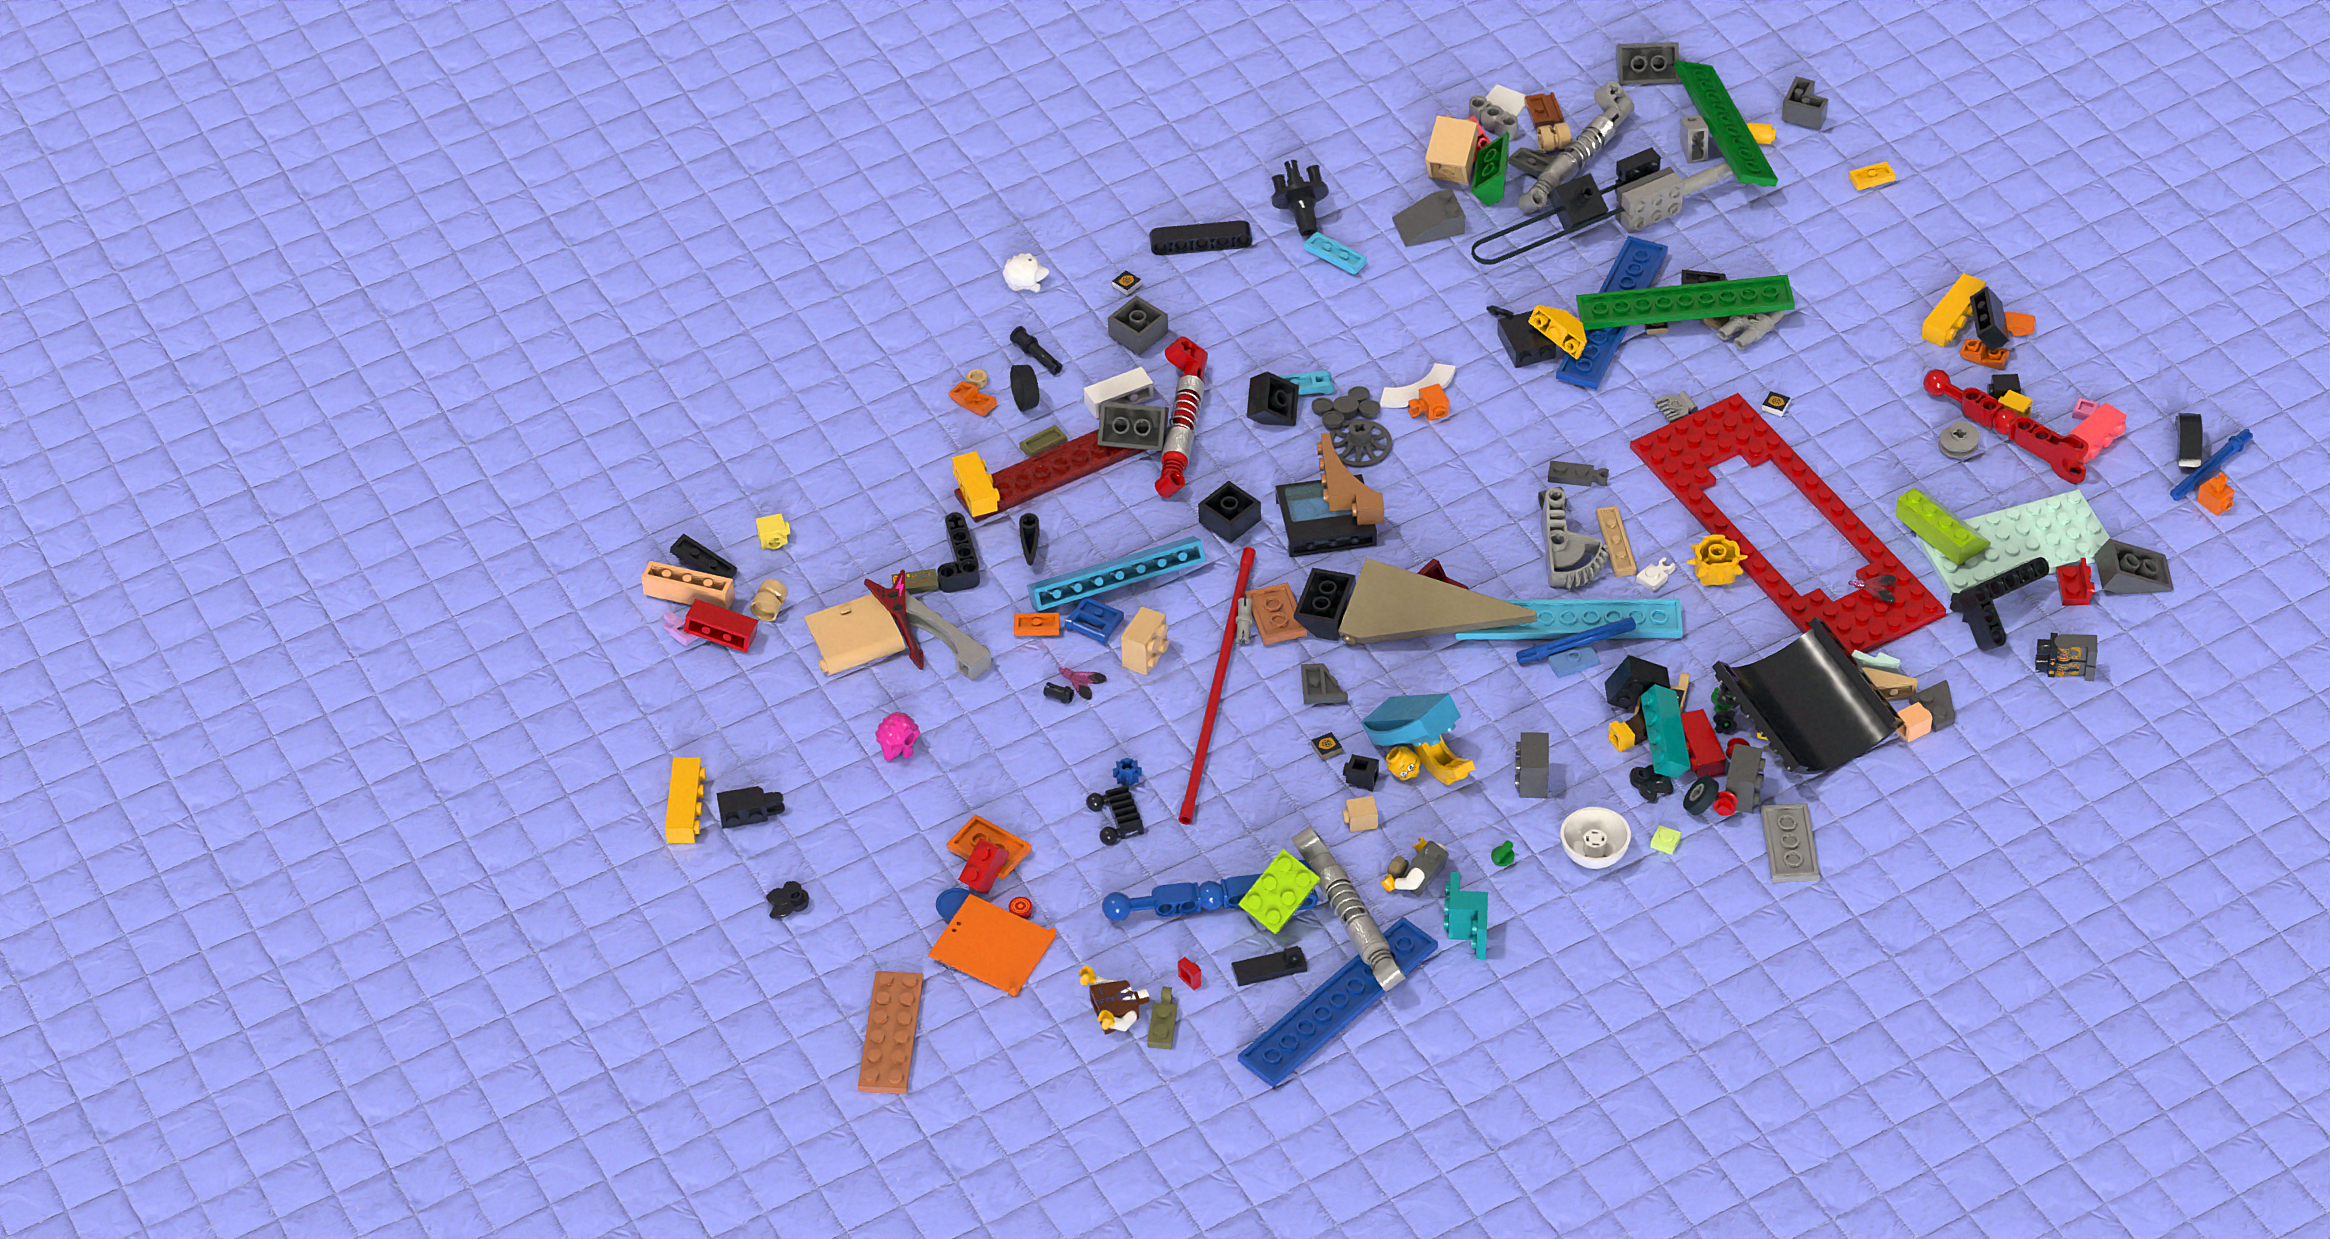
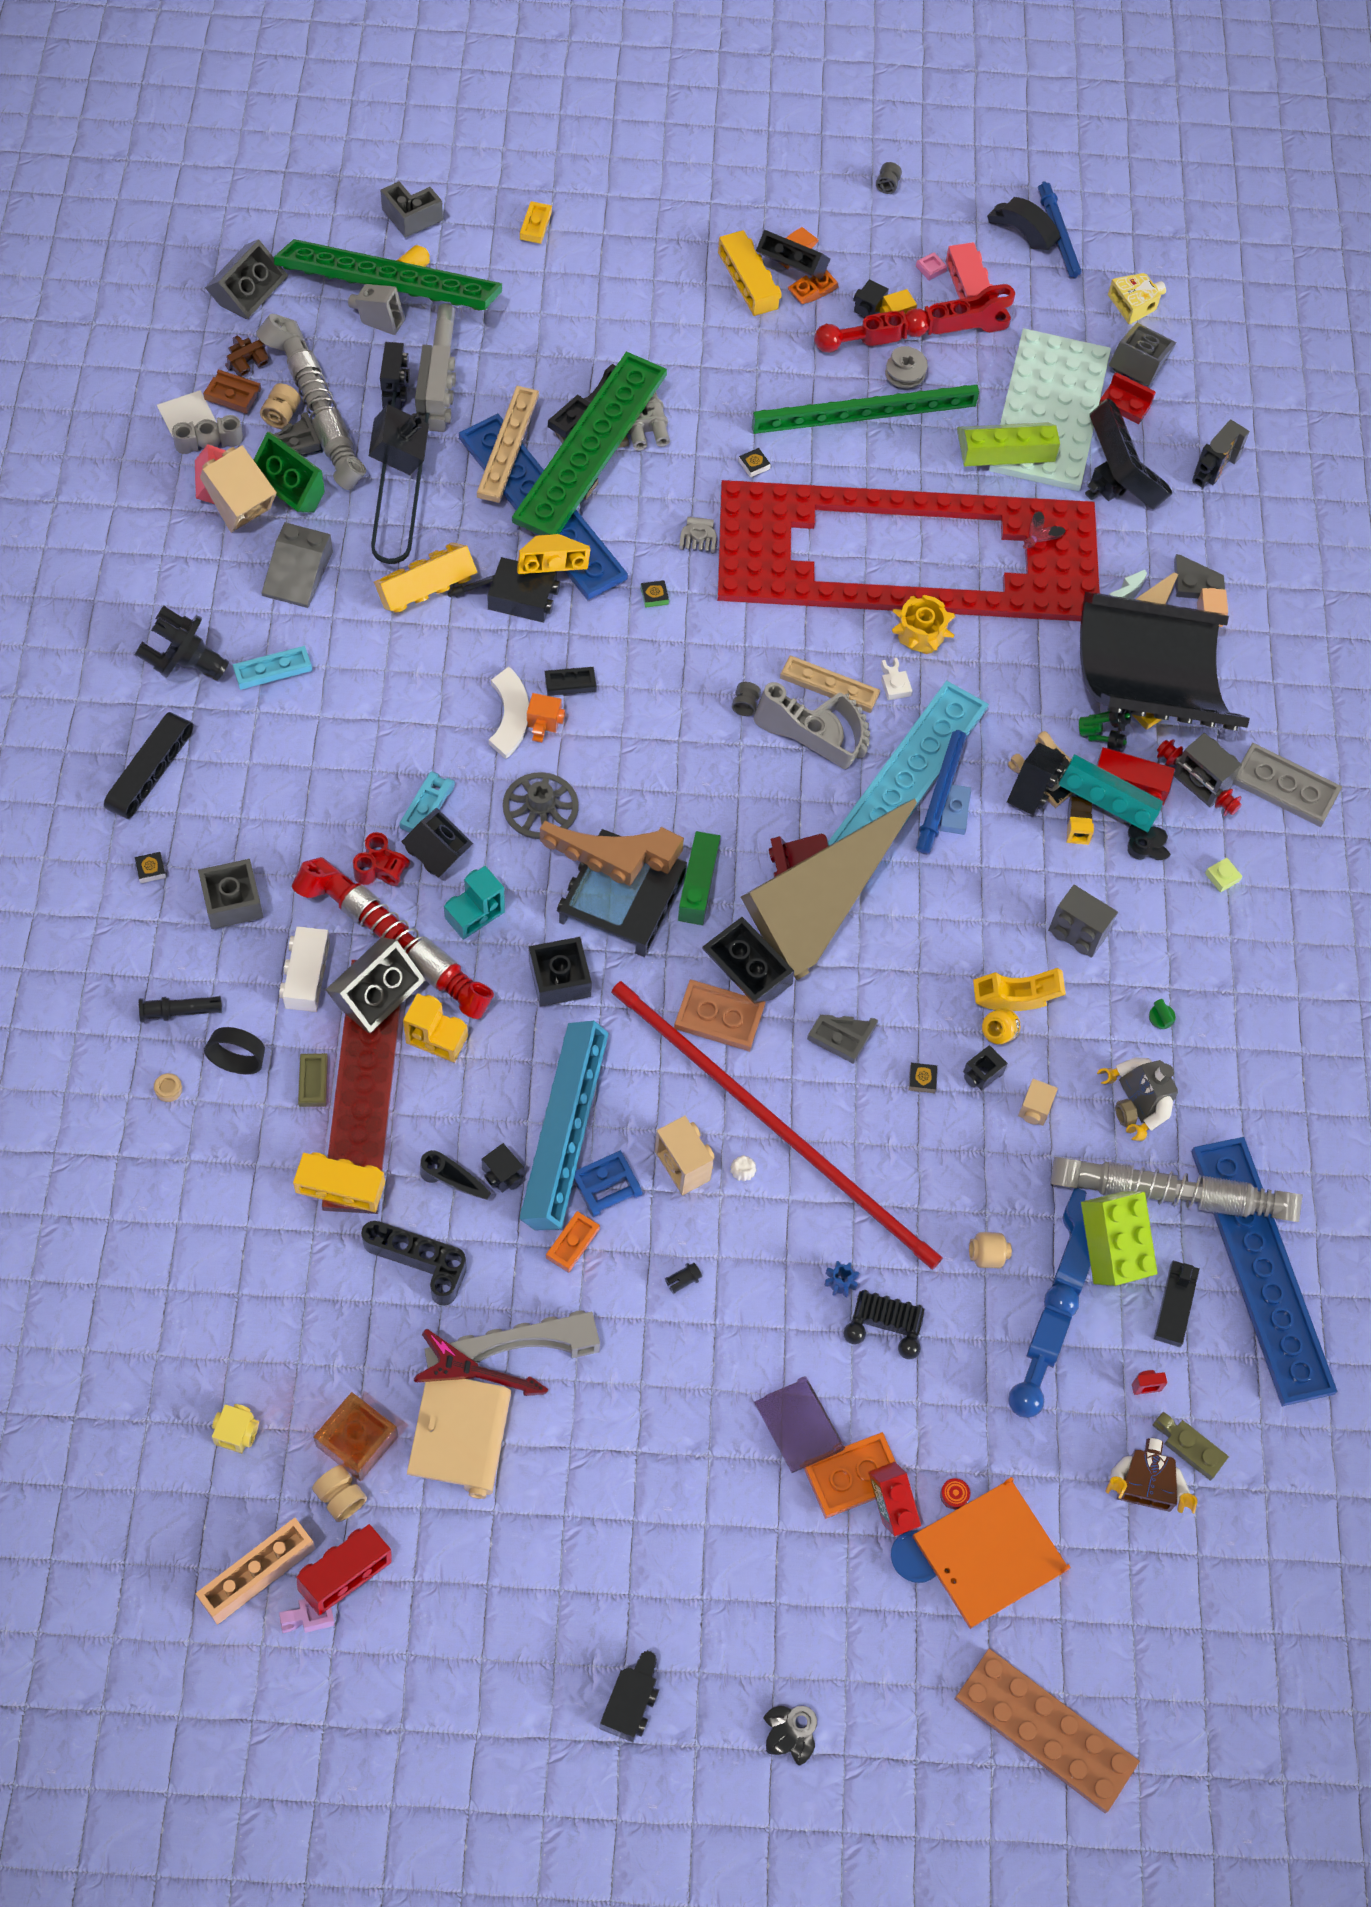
camera: 65 degrees left, 15 degrees up
yellow brick [665,758,706,843] -> none
black hinge [670,533,738,579] -> none
dark pink animal [875,711,920,761] -> none
olive tile [891,569,939,594] -> none
orange slope [948,381,997,416] -> none
white animal [1003,253,1049,292] -> none
clear pink piece [1058,667,1107,700] -> none
light grey pin [1235,598,1253,645] -> none
dark grey piece [1312,386,1380,428] -> none
dark azure piece [1361,693,1461,748] -> none
teal bracket [1444,872,1488,959] -> none
dark grey plate [1548,461,1609,487] -> none
white piece [1560,807,1631,869] -> none
black bush [1683,775,1719,816] -> none
orange brick [2197,472,2235,516] -> none
none -> reddish brown hips [225,335,269,377]
none -> clear orange brick [313,1392,398,1482]
none -> red piece [353,832,410,886]
none -> yellow wedge [374,542,478,613]
none -> yellow brick [403,993,468,1063]
none -> teal brick [444,866,505,940]
none -> tan tile [477,386,539,503]
none -> black brick [481,1143,524,1193]
none -> black plate [545,666,597,696]
none -> tile [641,580,669,608]
none -> green slope [678,831,721,925]
none -> white piece [730,1155,756,1182]
none -> green plate [752,384,980,434]
none -> clear purple piece [754,1376,845,1473]
none -> dark grey wheel [876,162,902,194]
none -> tan head [969,1232,1012,1268]
none -> light yellow torso [1108,273,1166,324]

